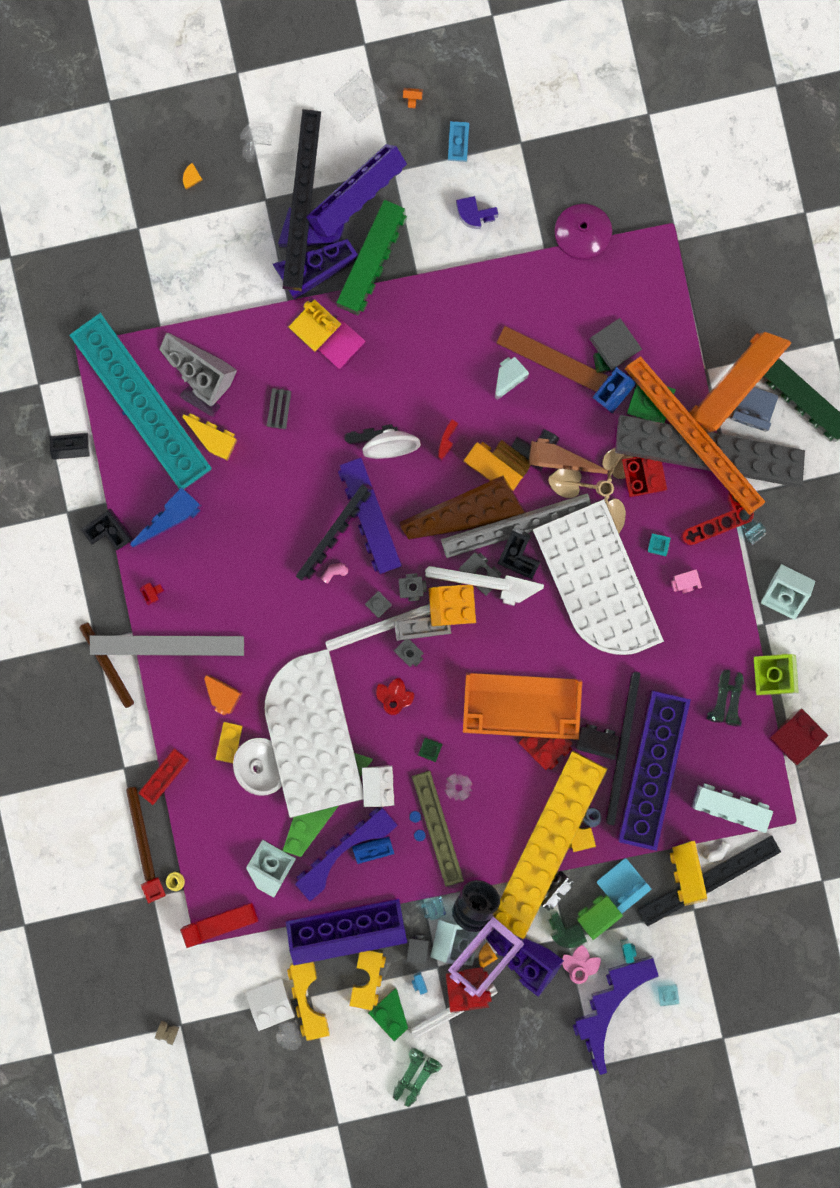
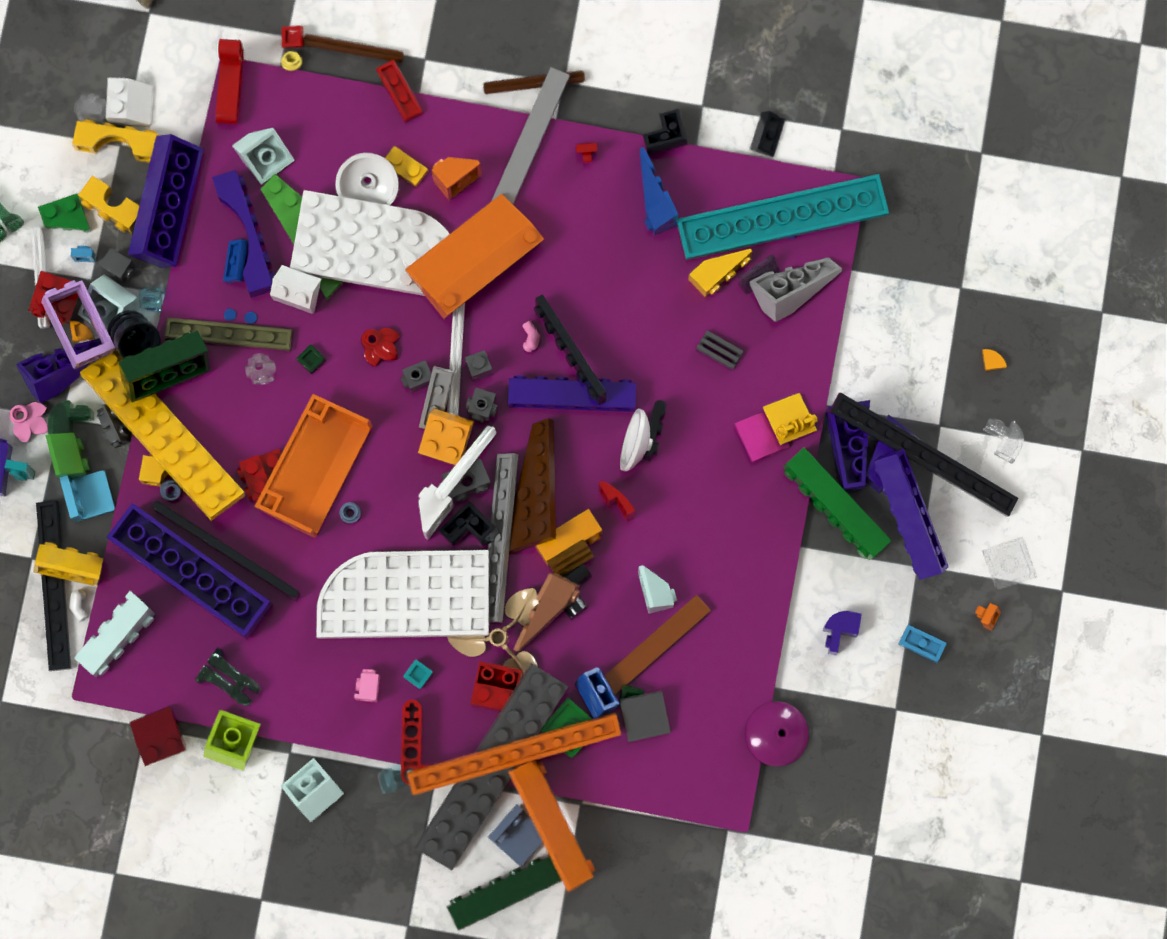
camera: 105 degrees right, 10 degrees down
black slope [575,724,619,760] -> none
none -> dark green brick [118,330,210,402]
none -> sand blue plate [339,502,361,524]
none -> orange slope [405,194,544,319]

